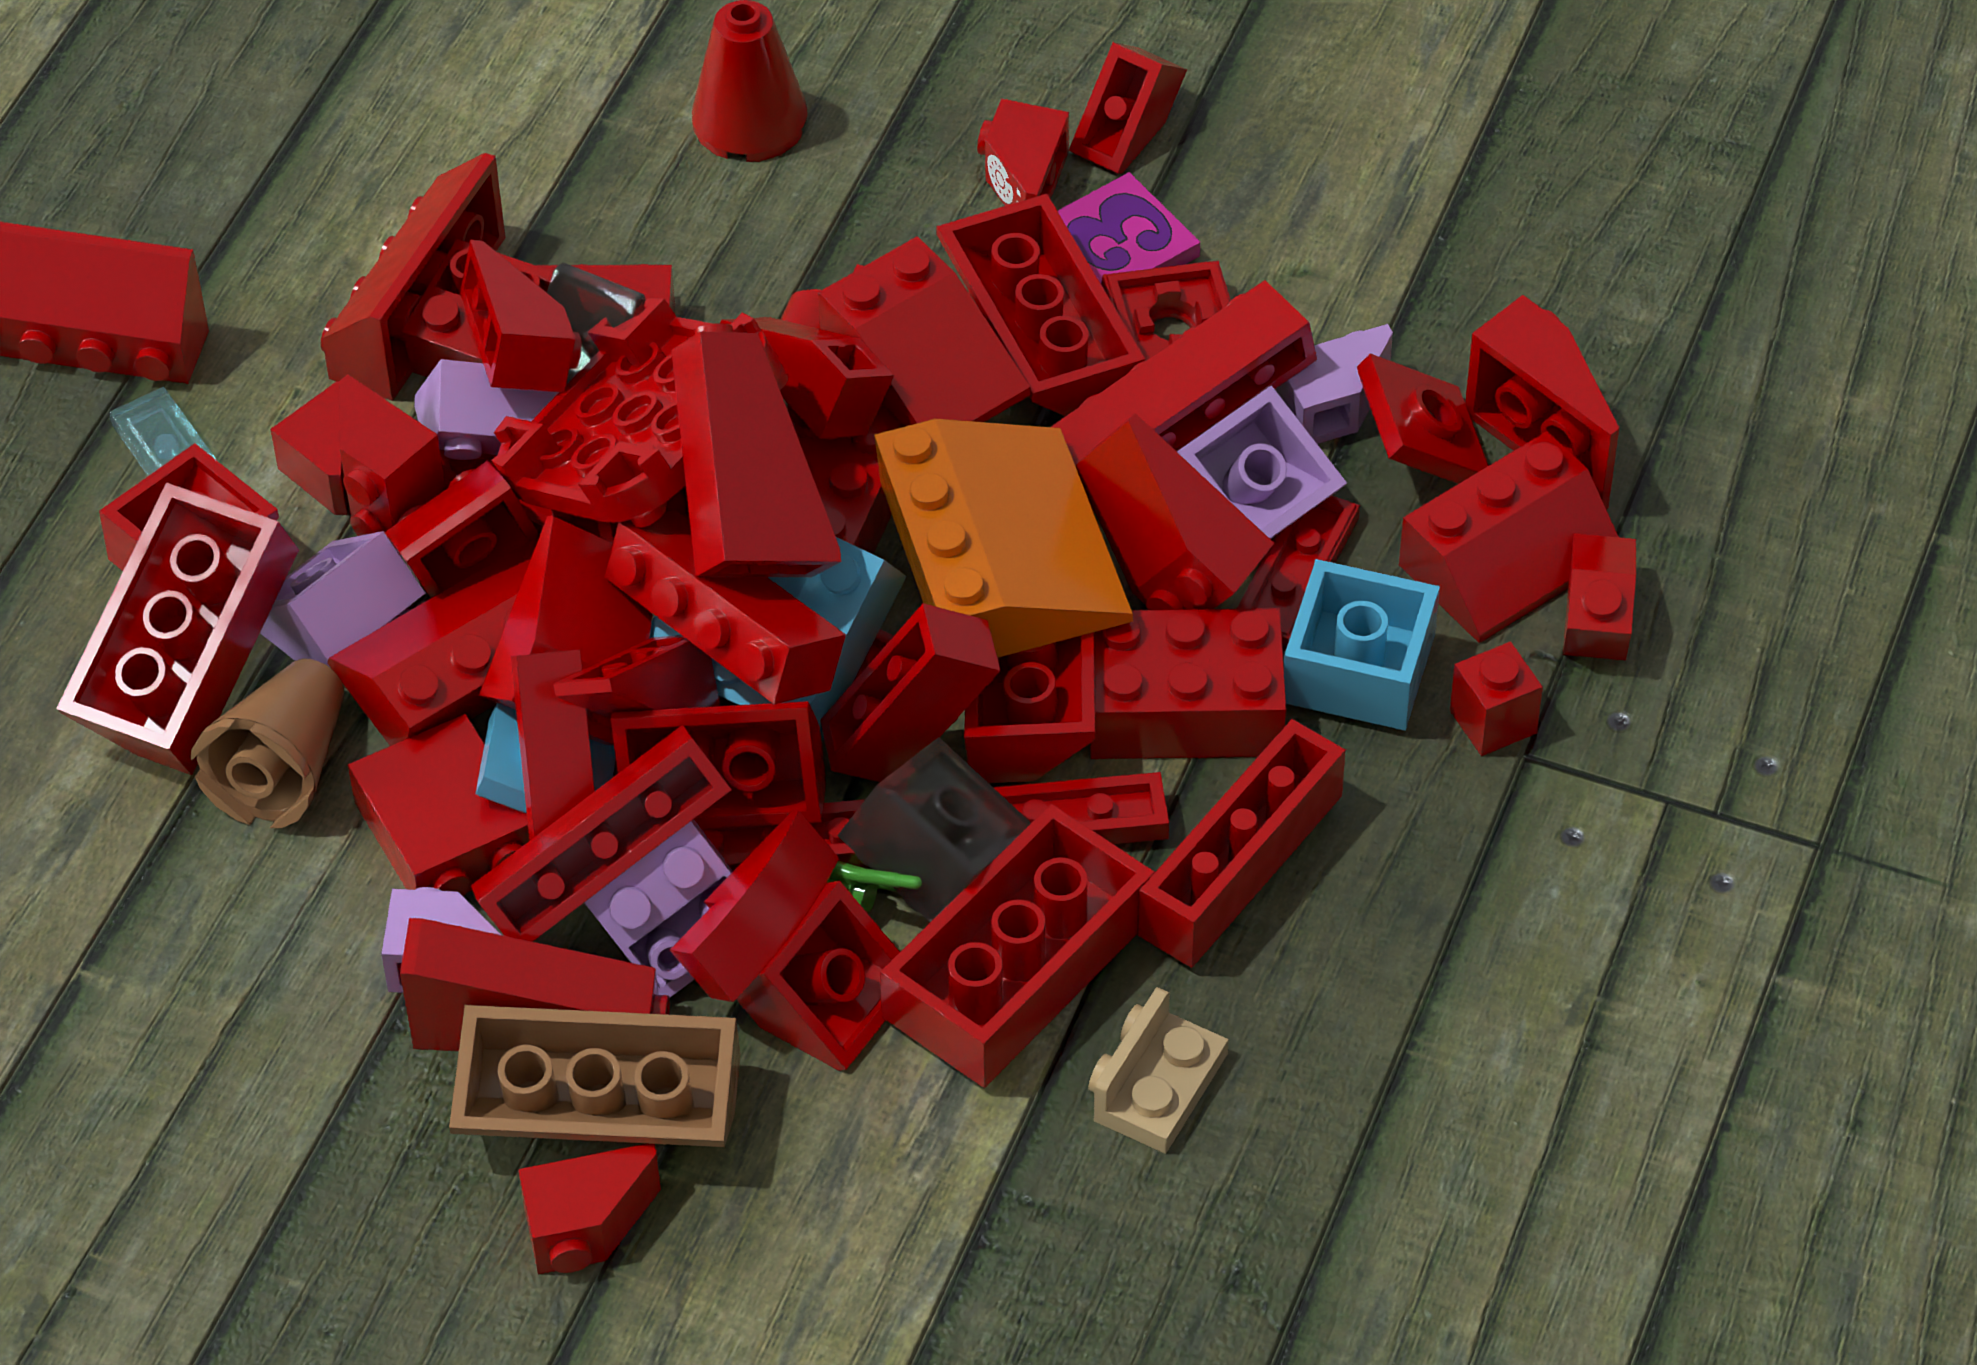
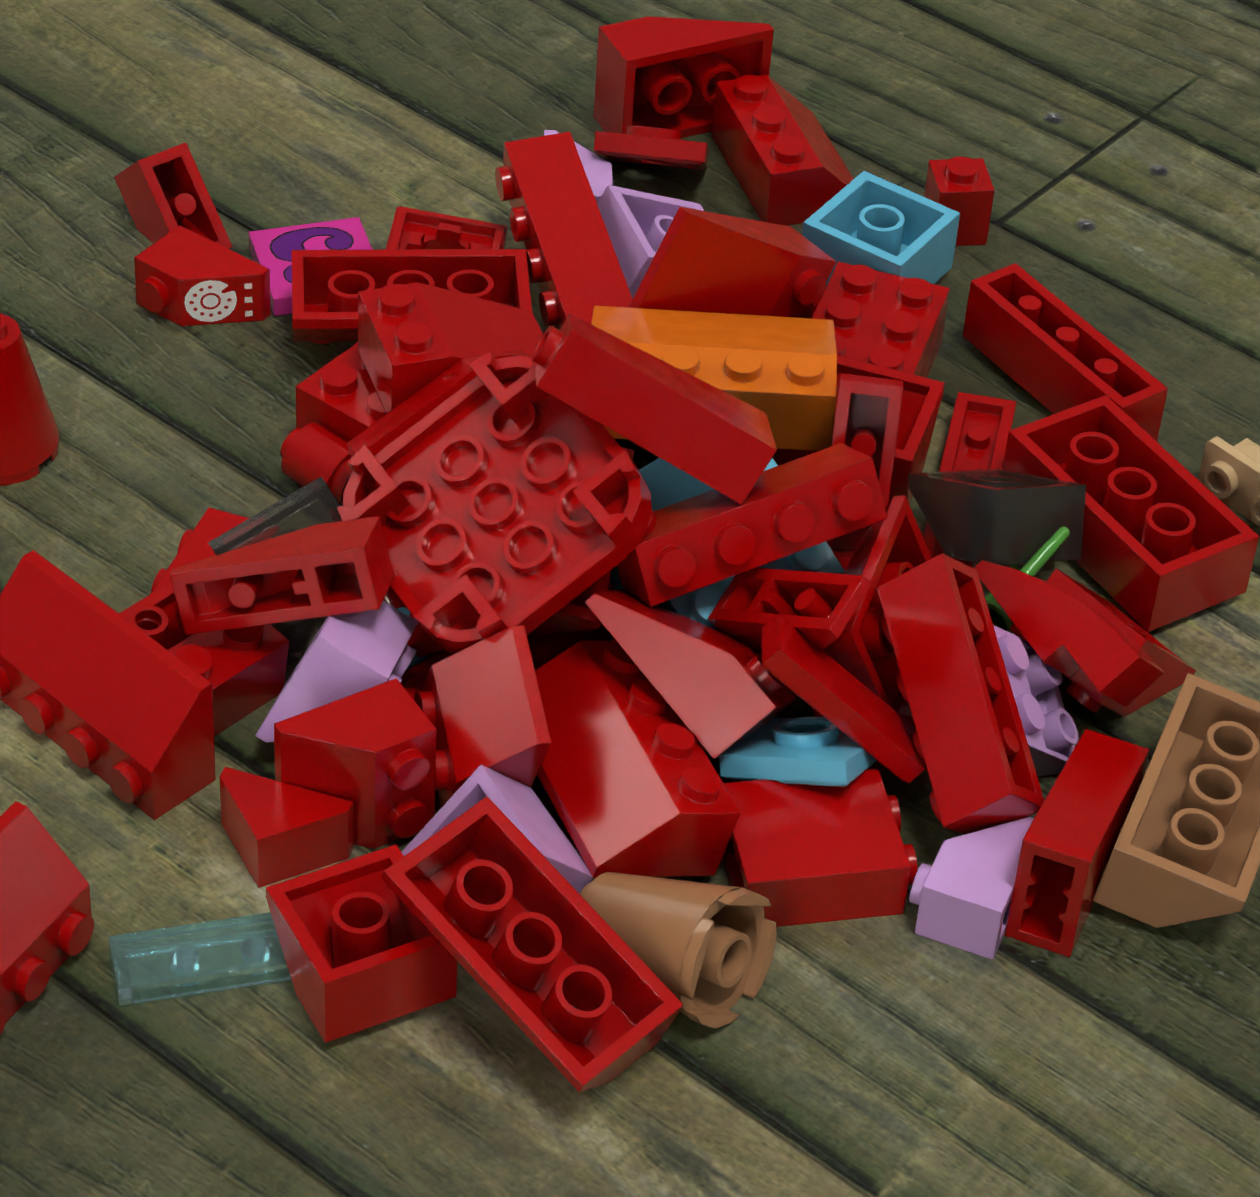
camera: 75 degrees left, 10 degrees down
red slope [1563,533,1636,661] -> none

